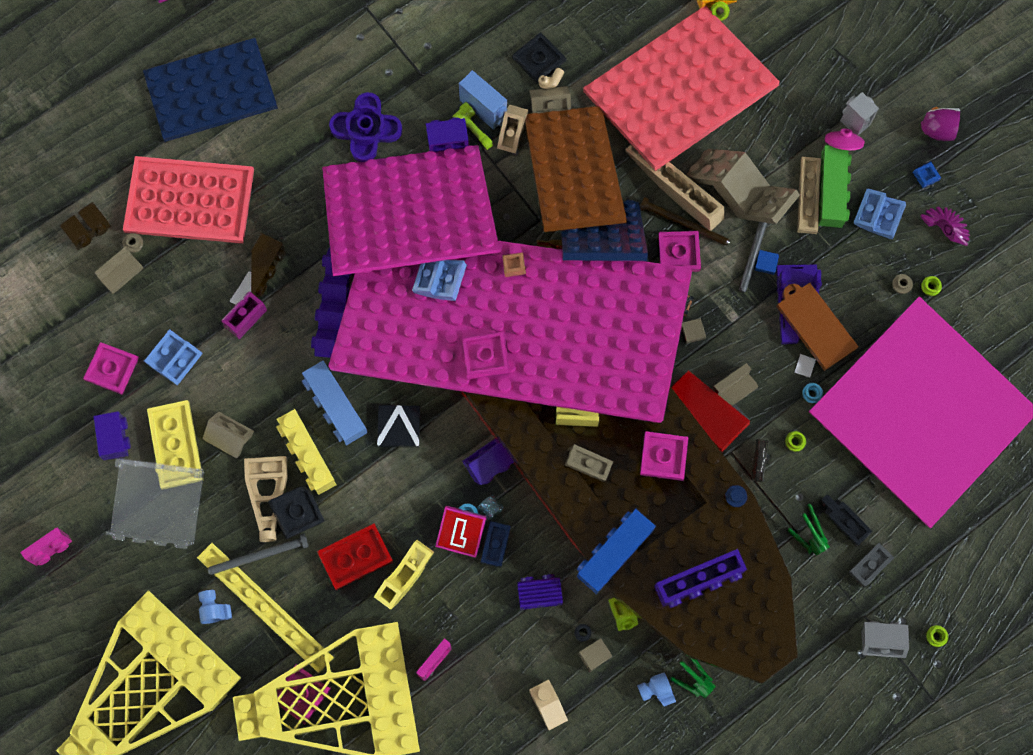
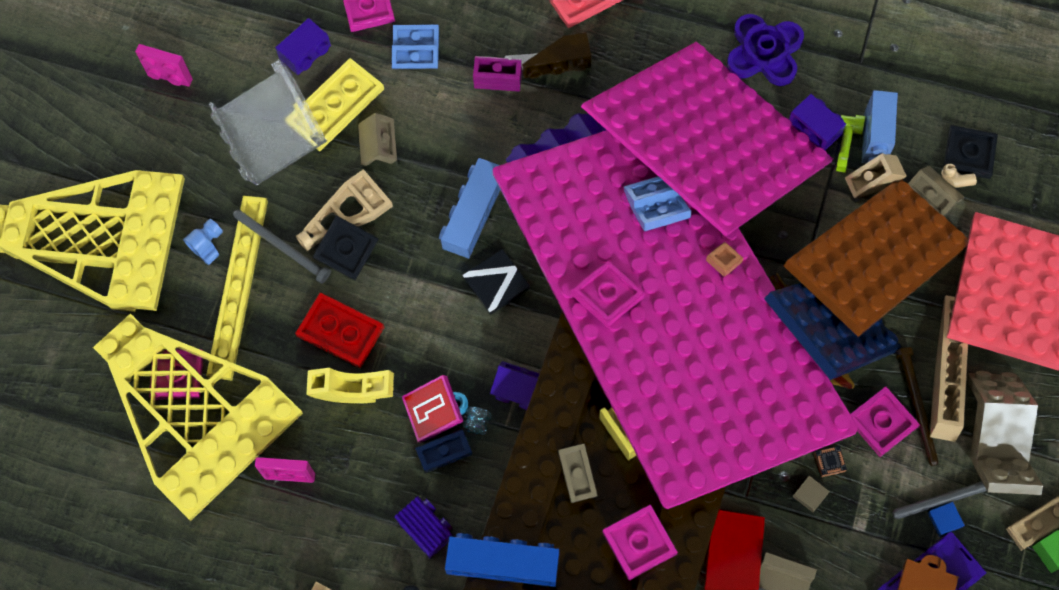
camera: 60 degrees right, 5 degrees down
light yellow brick [276,409,336,495] -> none

